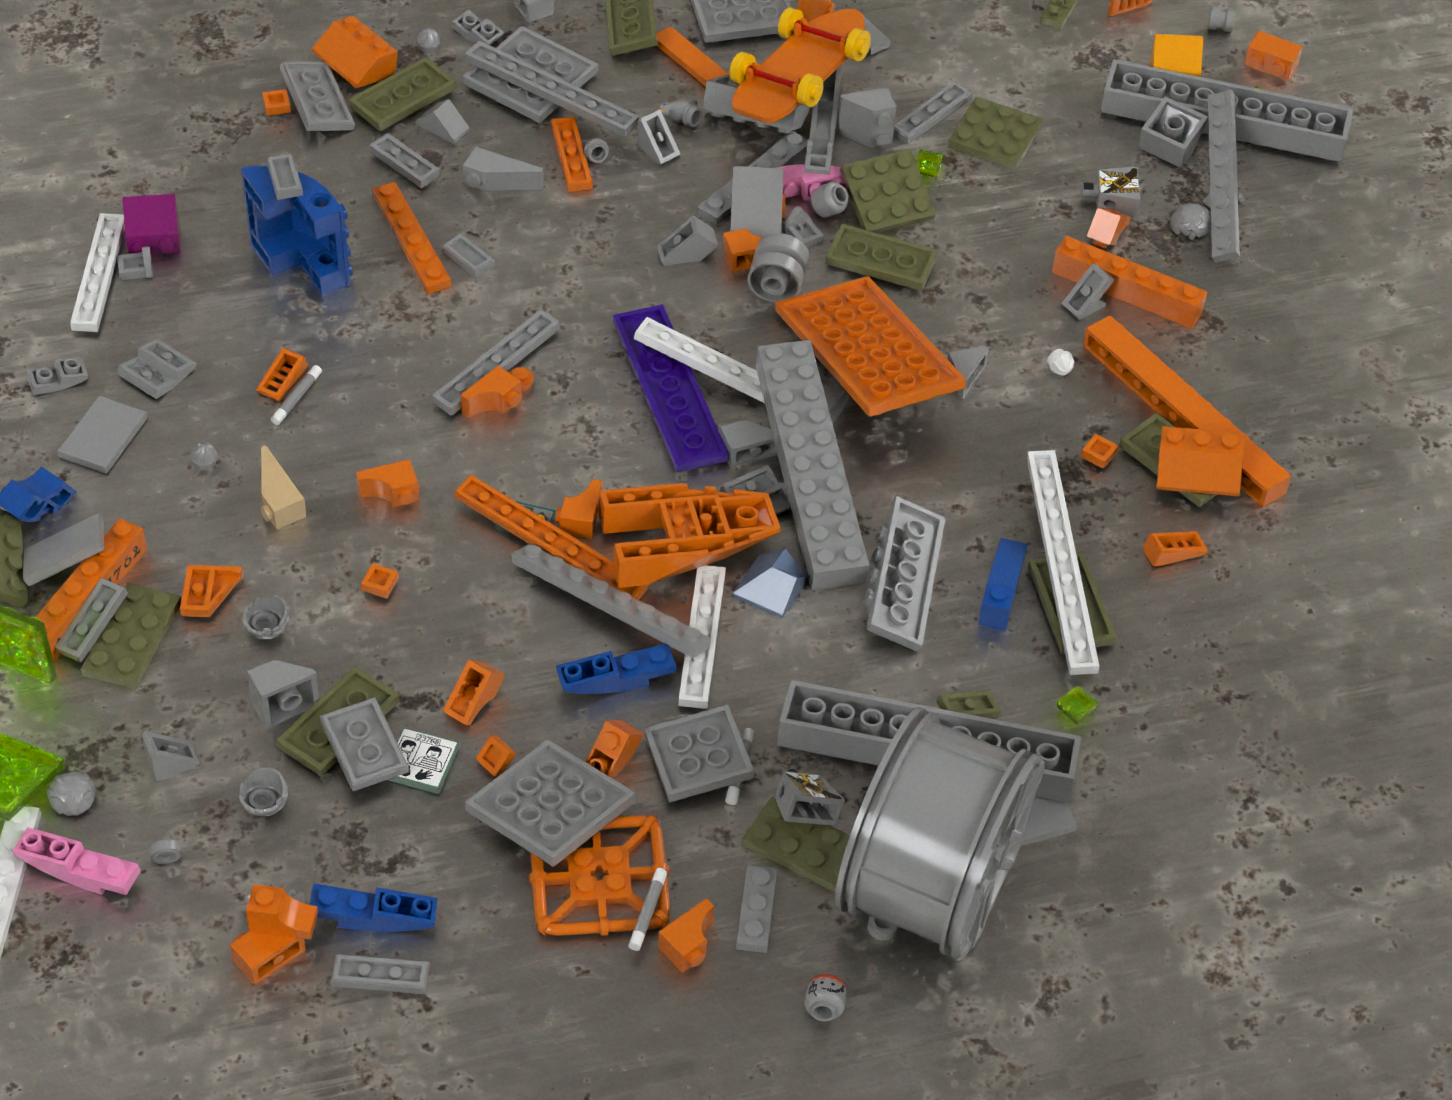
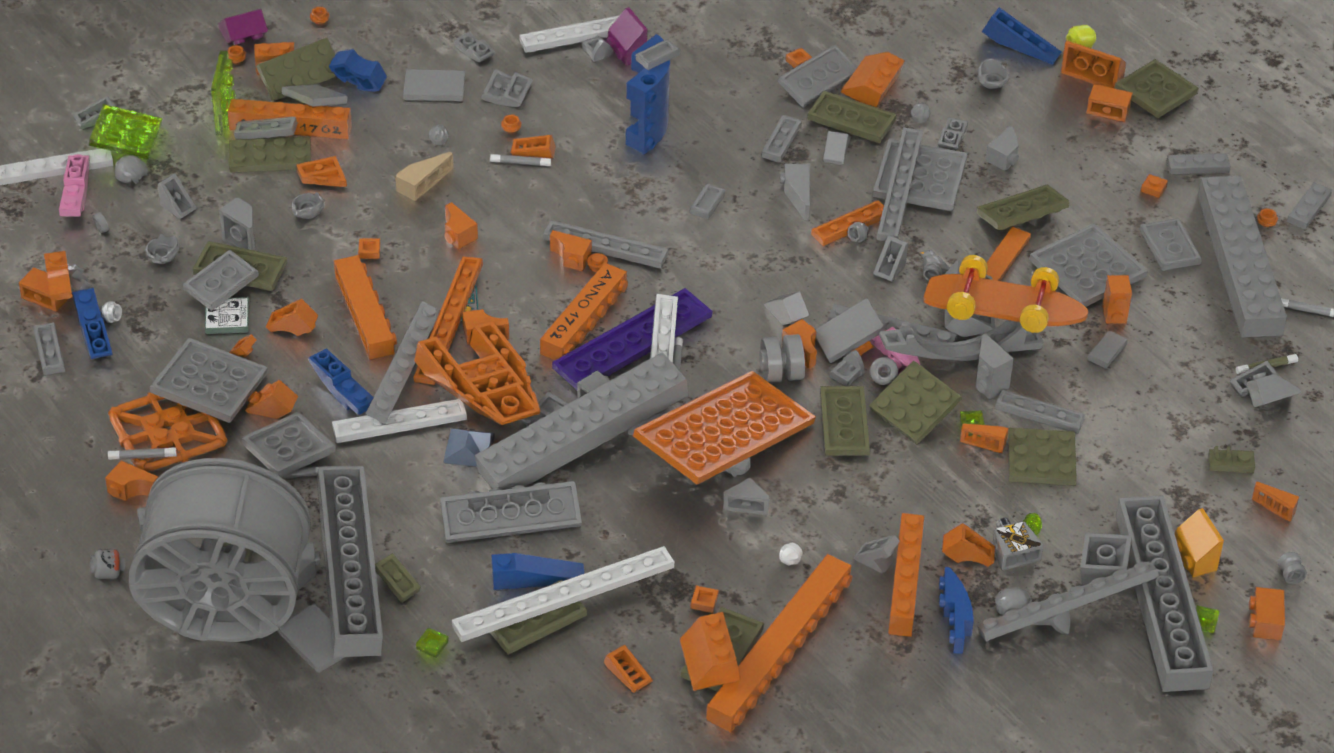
camera: 70 degrees right, 5 degrees down
orange plate [371,182,452,294] -> none
none -> white plate [100,301,122,323]
none -> orange brick [334,255,397,360]
none -> orange plate [501,114,521,133]
none -> orange brick [540,263,628,360]
none -> blue slope [939,567,974,654]
none -> orange slope [960,423,1009,453]
none -> clear neon green plate [1022,513,1042,535]

